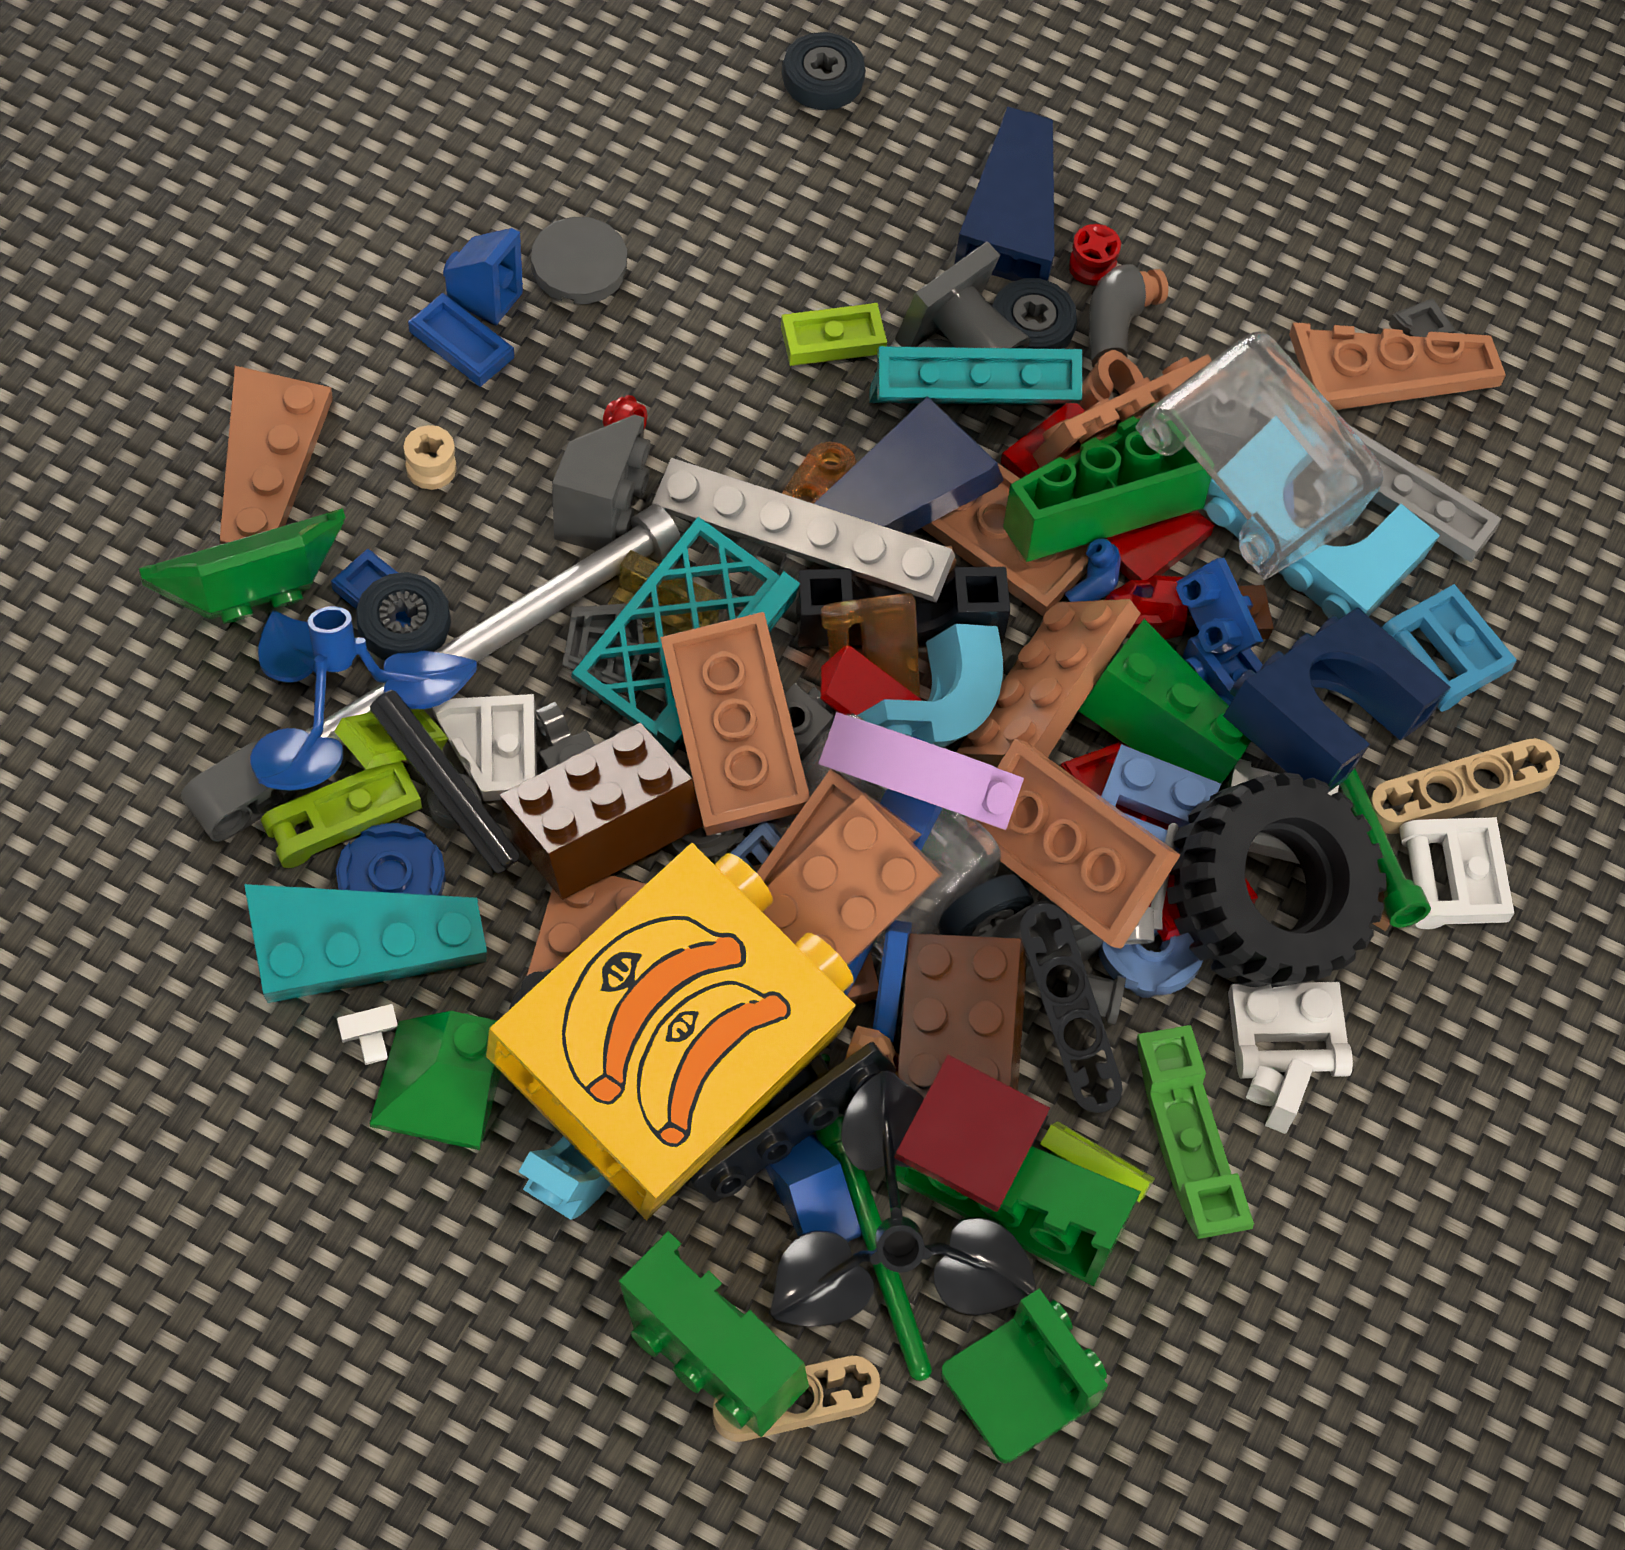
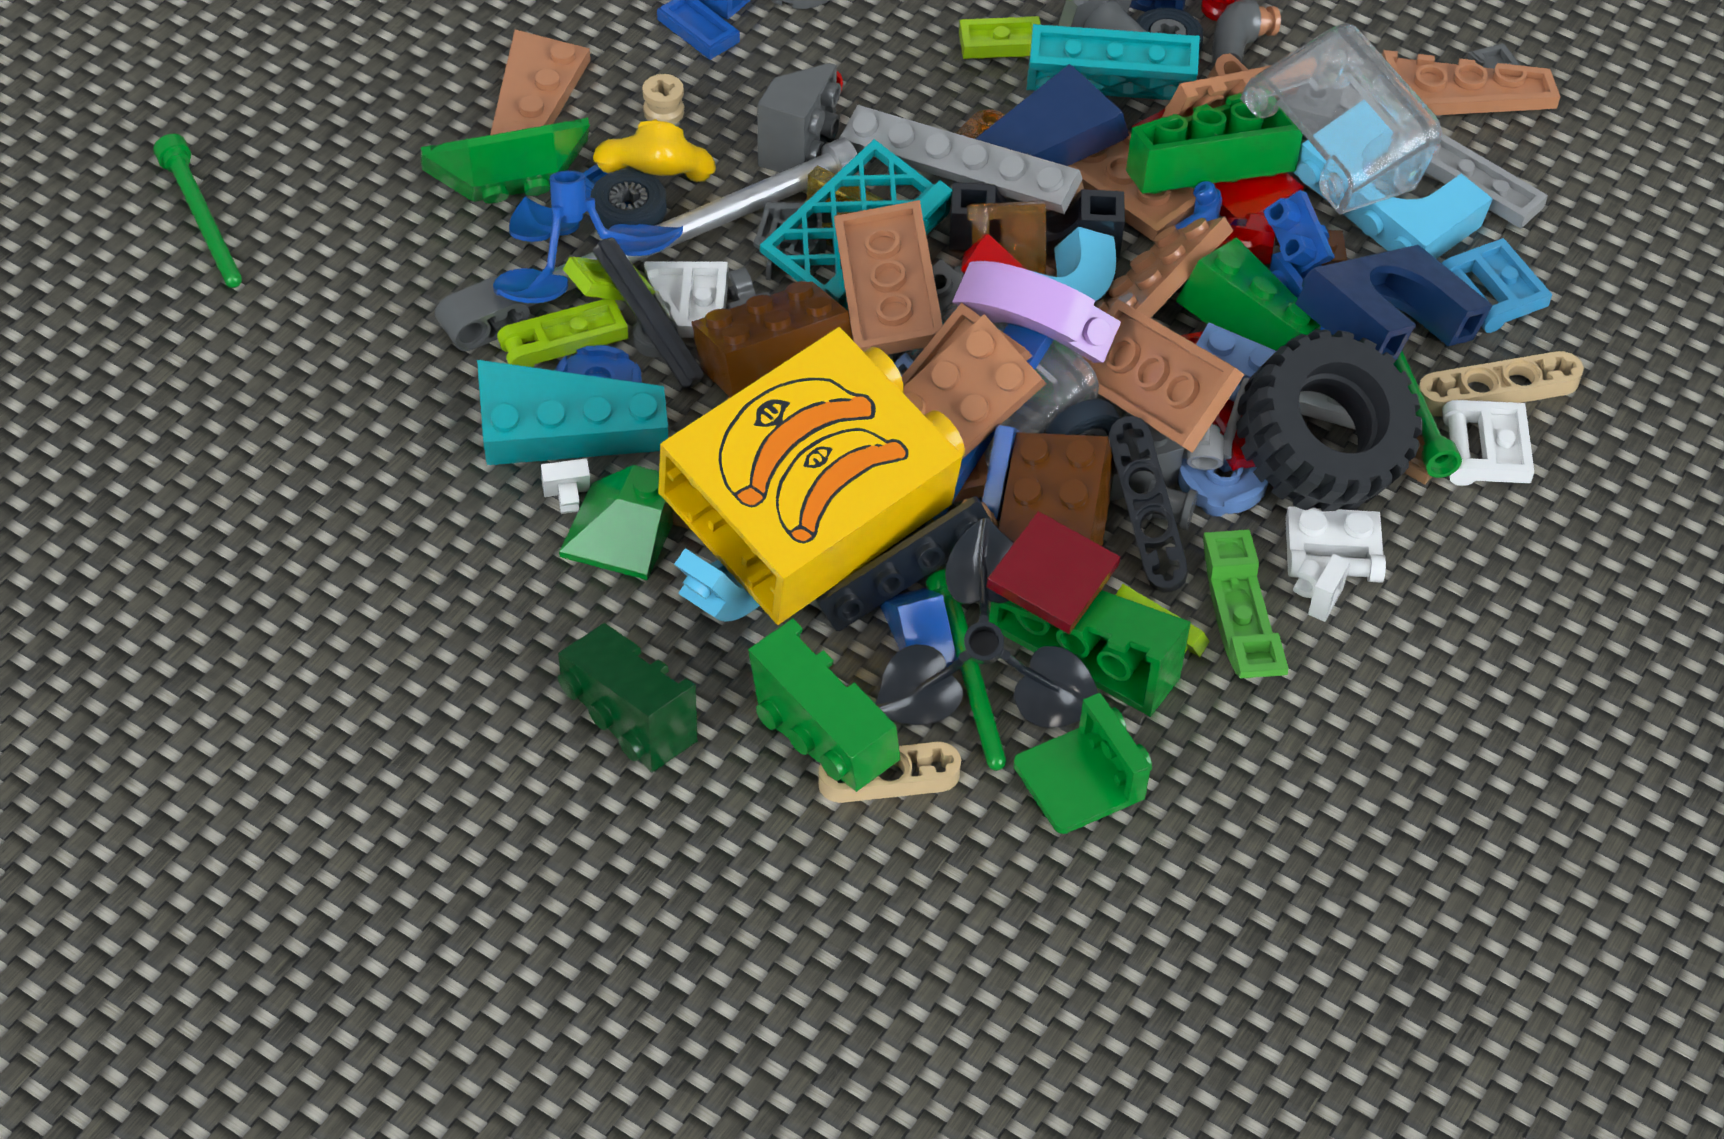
camera: 10 degrees right, 10 degrees down
none -> dark green wedge [558,623,698,773]
none -> yellow head [593,119,716,182]

